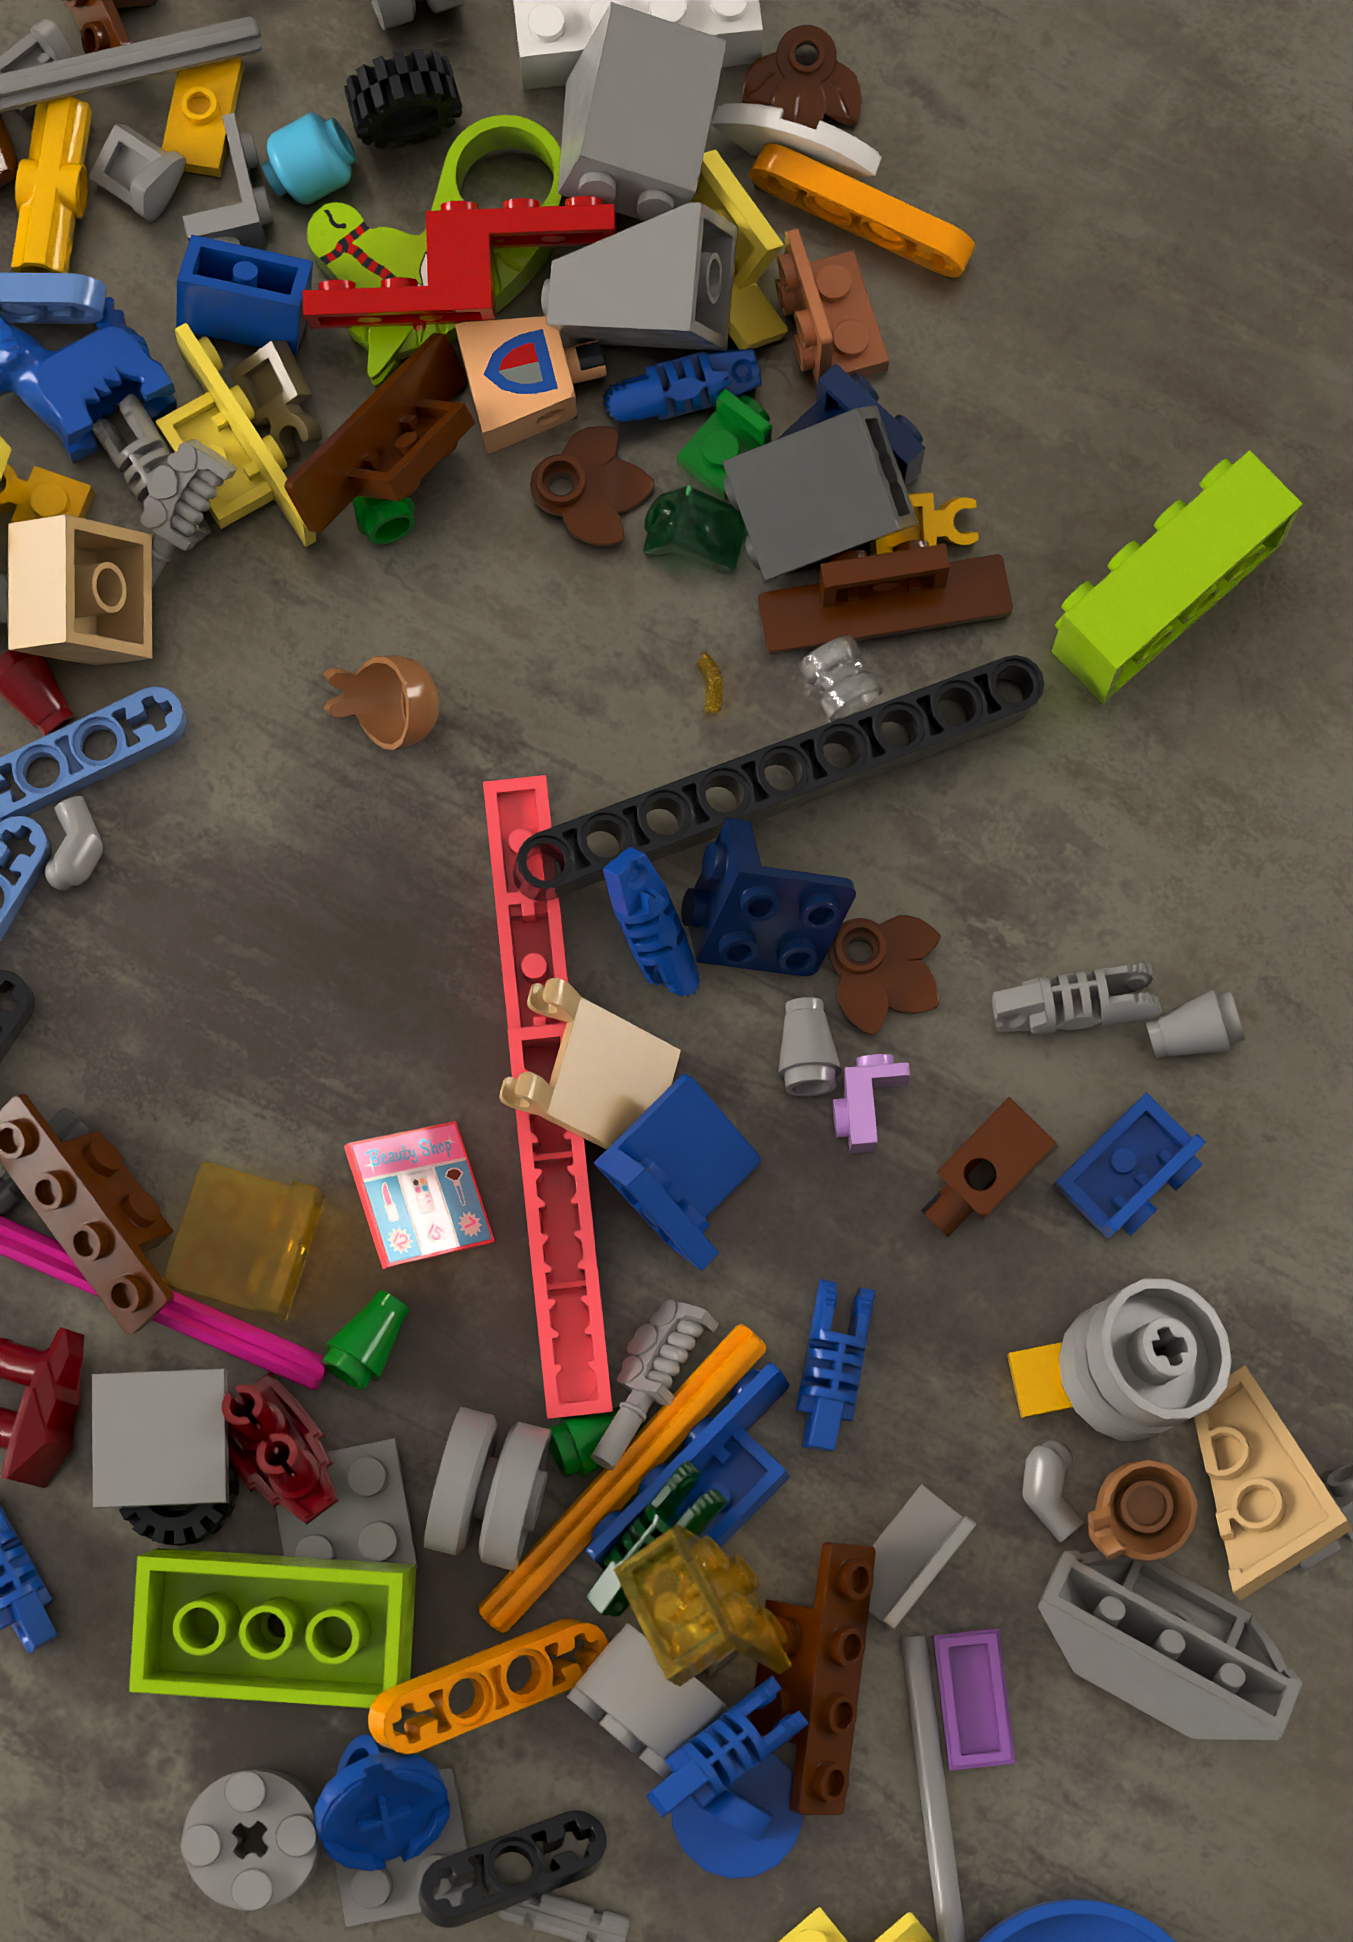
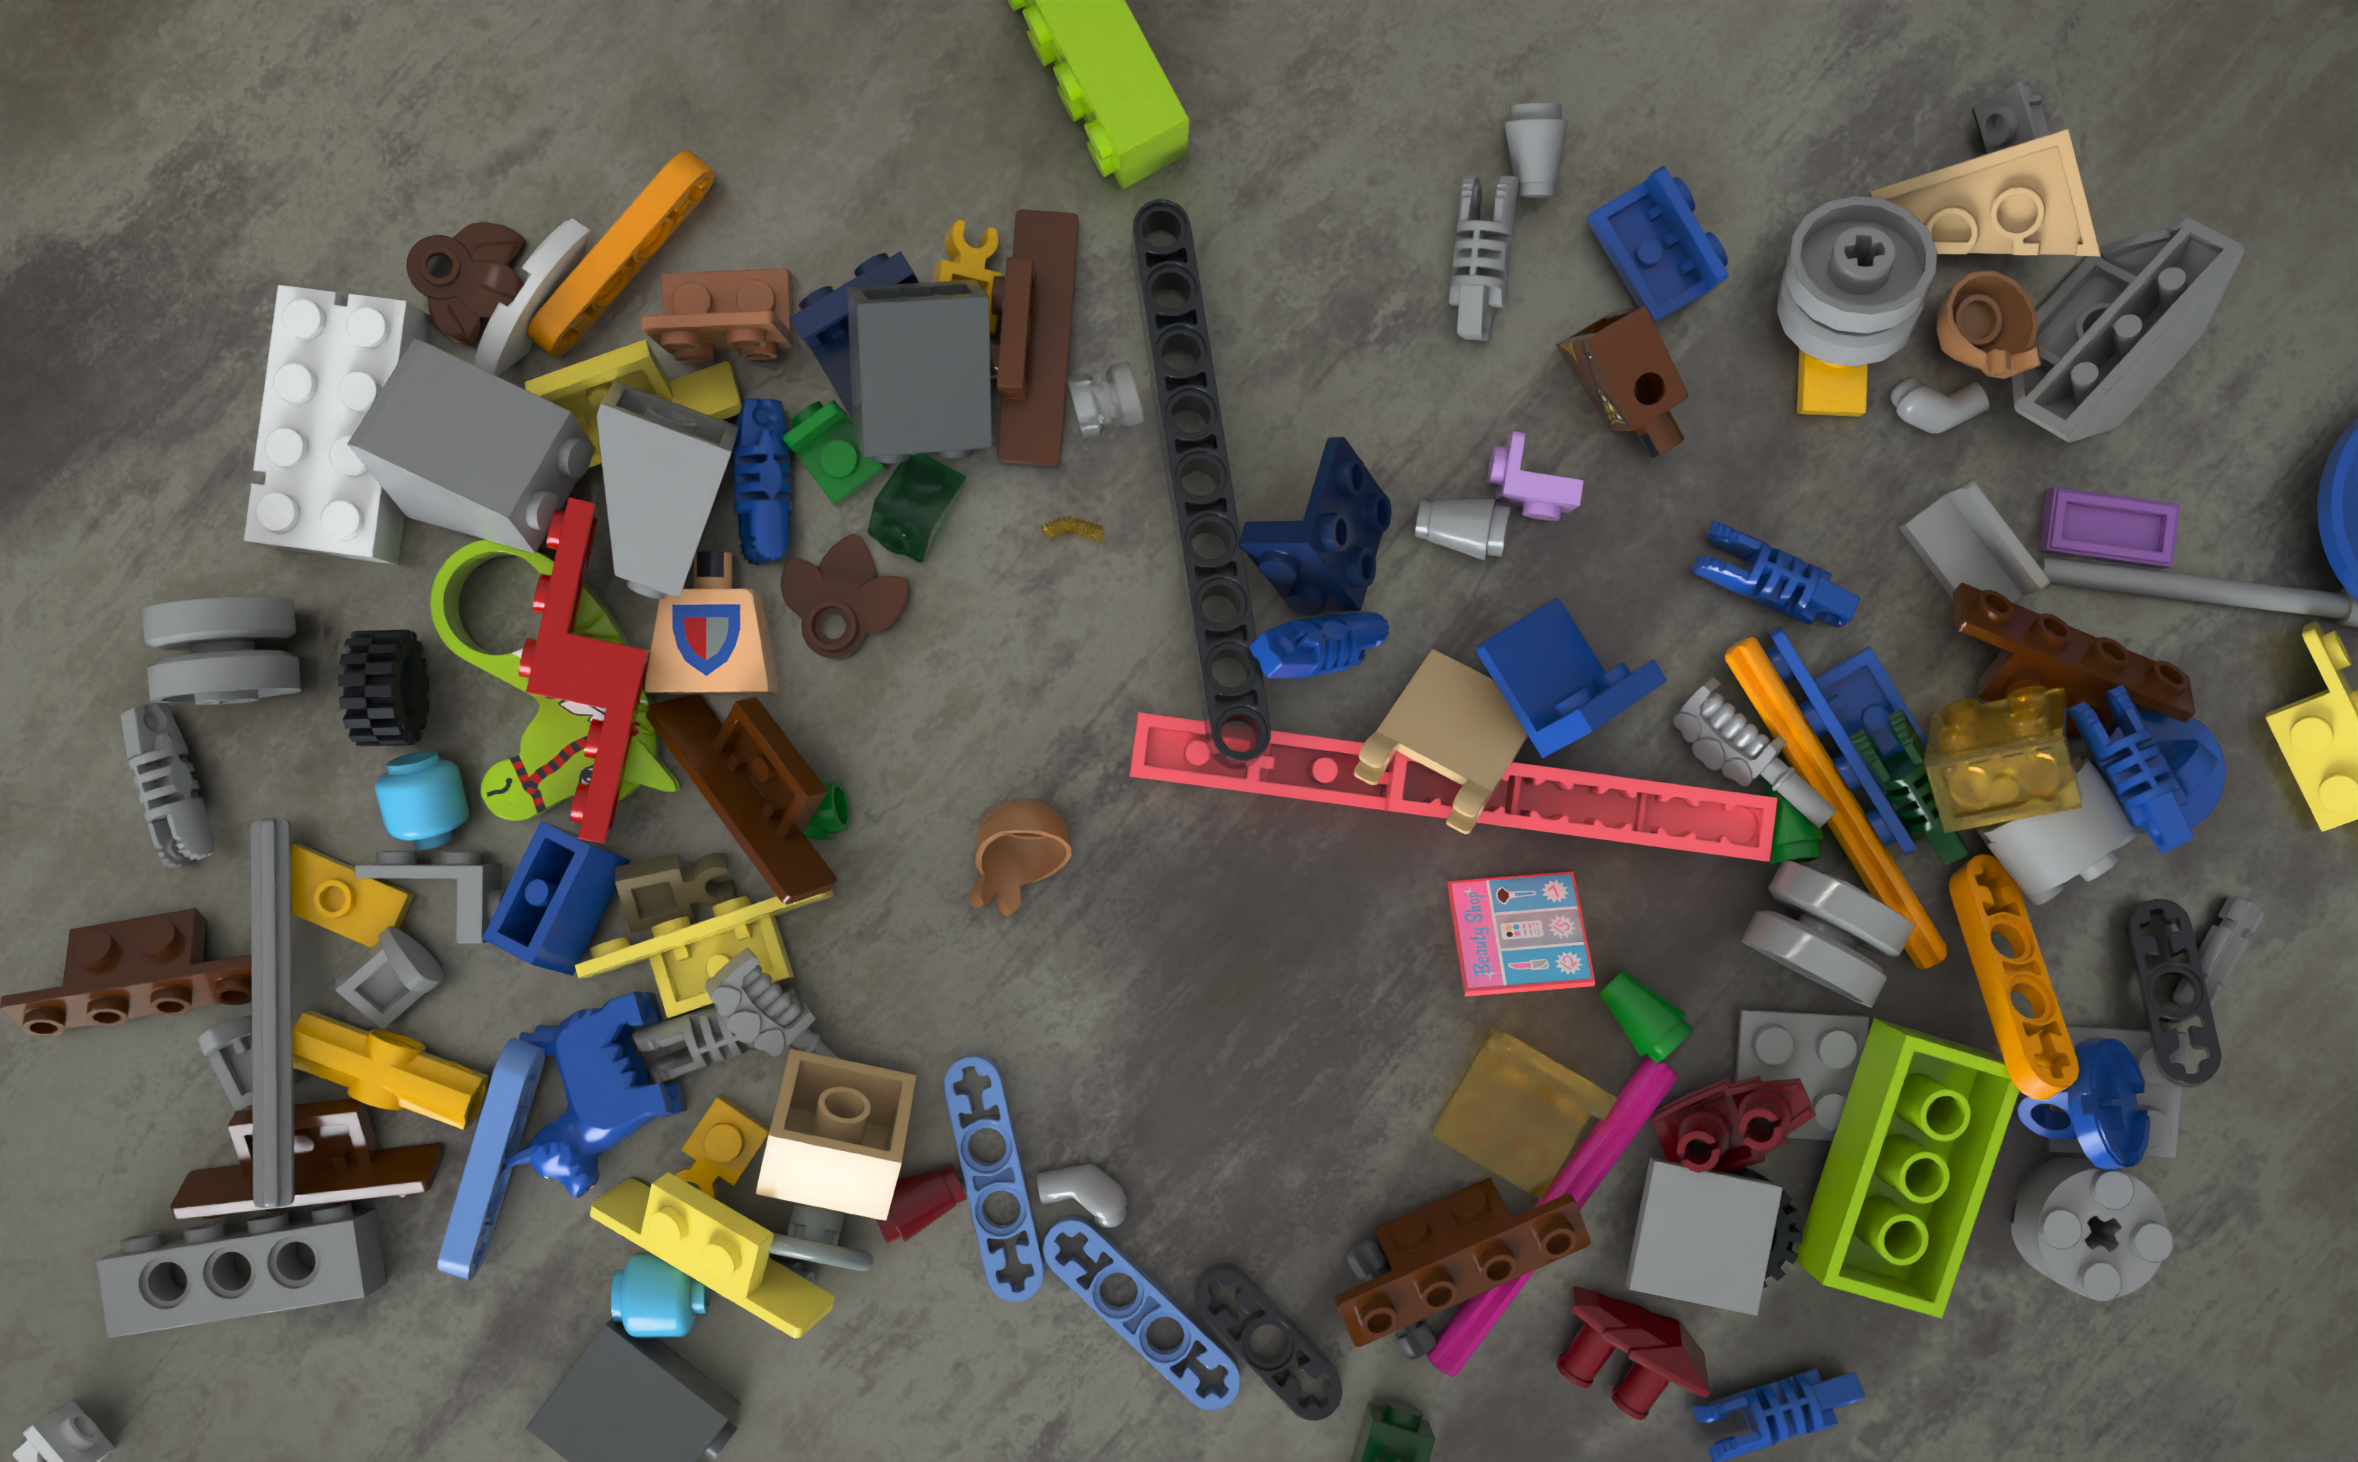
camera: 80 degrees left, 10 degrees up
reddish brown plate [828,915,941,1036] -> none

